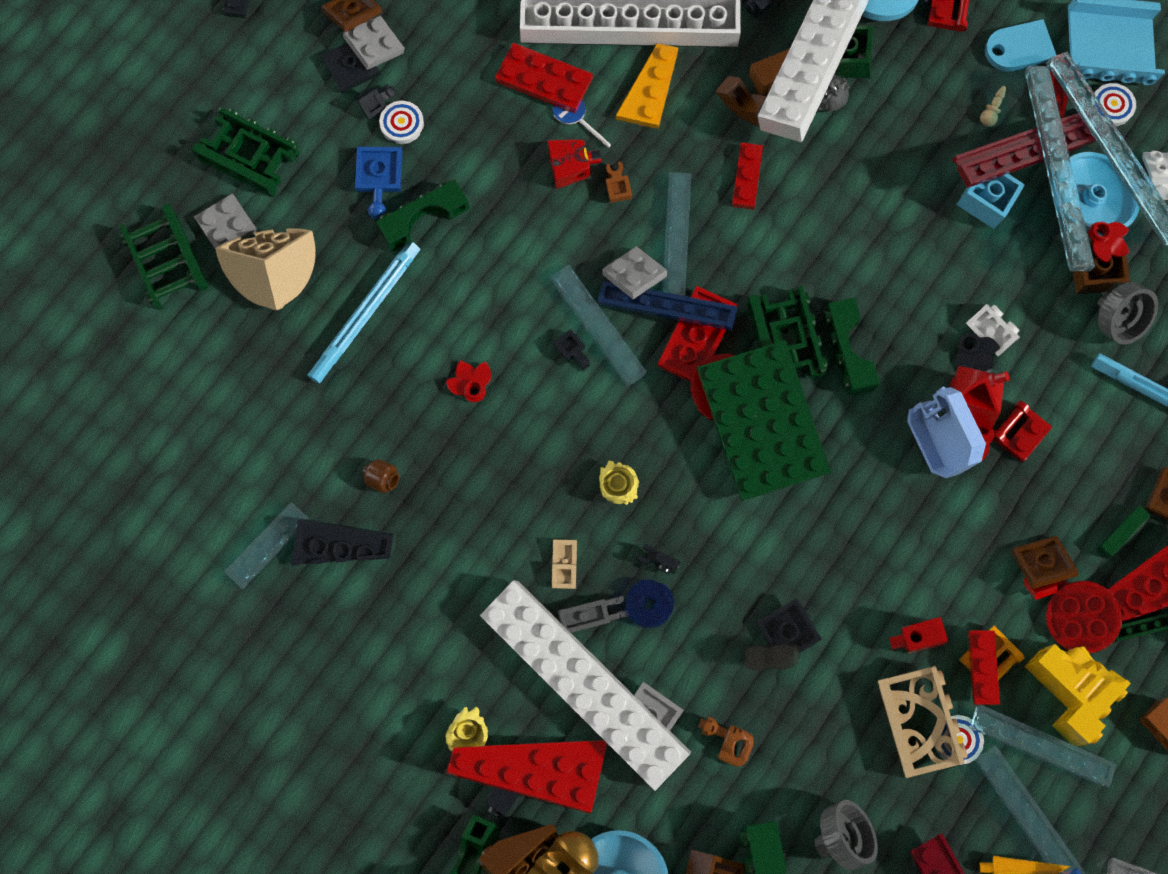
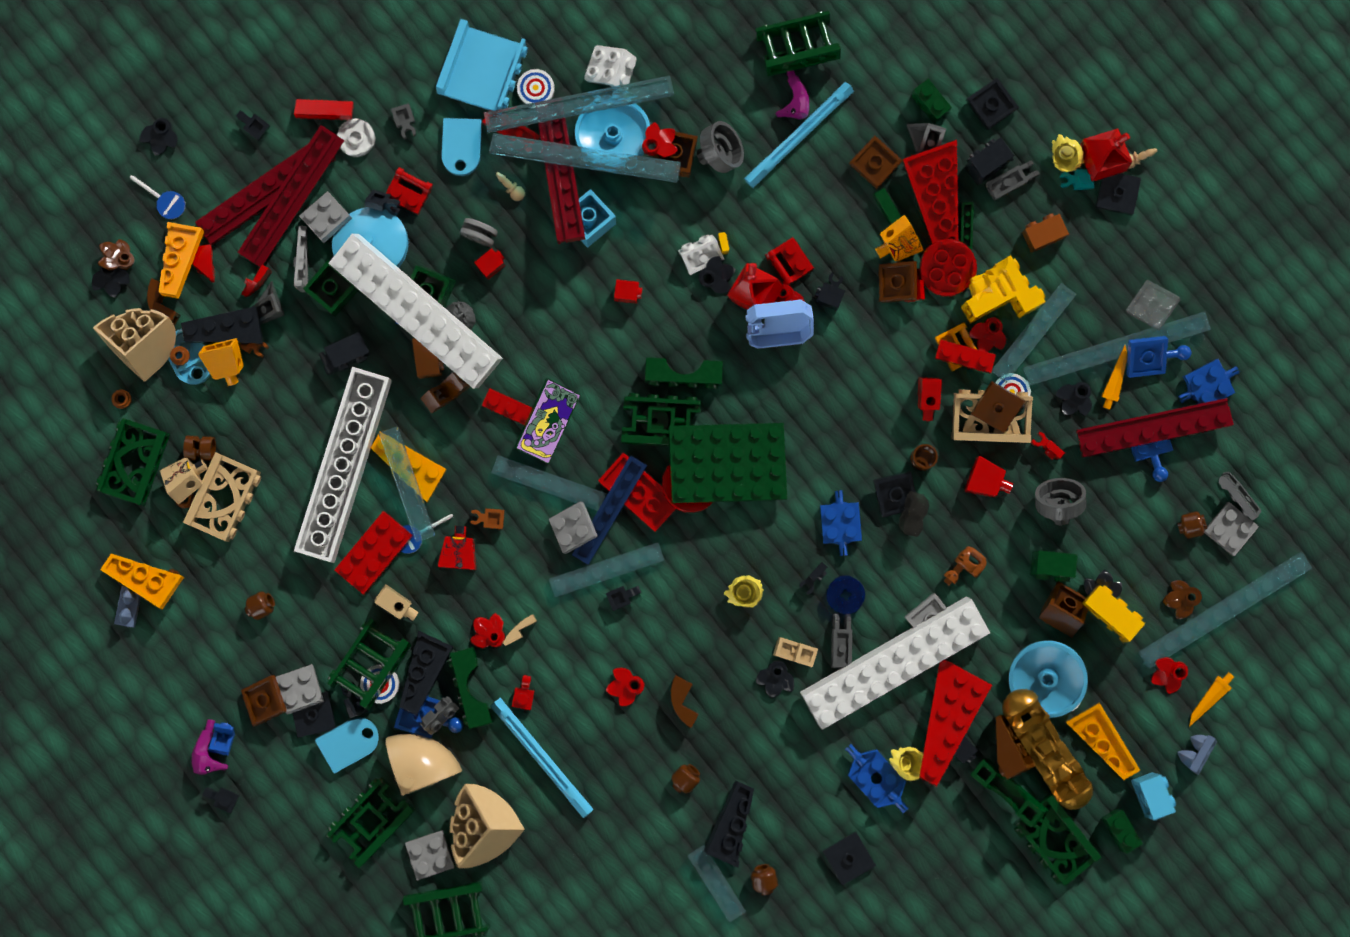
camera: 75 degrees left, 10 degrees up
none -> medium azure tile [315,718,379,773]
none -> dark green fence [327,618,412,711]
none -> tan torso [374,584,419,622]
none -> clear light blue plate [379,427,436,542]
none -> tan brick [386,733,462,795]
none -> black wing [399,630,453,717]
none -> dark grey hinge [419,696,459,735]
none -> light grey head [460,218,498,246]
none -> red plate [470,613,505,648]
none -> red brick [474,248,505,280]
none -> tan slope [503,614,537,646]
none -> red plate [512,675,535,710]
none -> tile [514,378,581,464]
none -> red brick [614,279,643,304]
none -> reddish brown brick [671,675,699,728]
none -> yellow tile [718,232,729,255]
none -> reddish brown head [751,864,778,895]
none -> black plate [756,661,794,698]
none -> black brick [814,273,845,311]
none -> blue plate [820,490,862,556]
none -> black plate [823,831,876,886]
none -> blue plate [845,744,909,813]
none -> light orange torso [875,215,923,261]
none -> reddish brown wheel [910,444,938,471]
none -> red torso [964,456,1013,497]
none -> red plate [969,317,1006,352]
none -> reddish brown plate [971,381,1025,433]
none -> red plate [1031,432,1065,460]
none -> black plate [1055,382,1092,416]

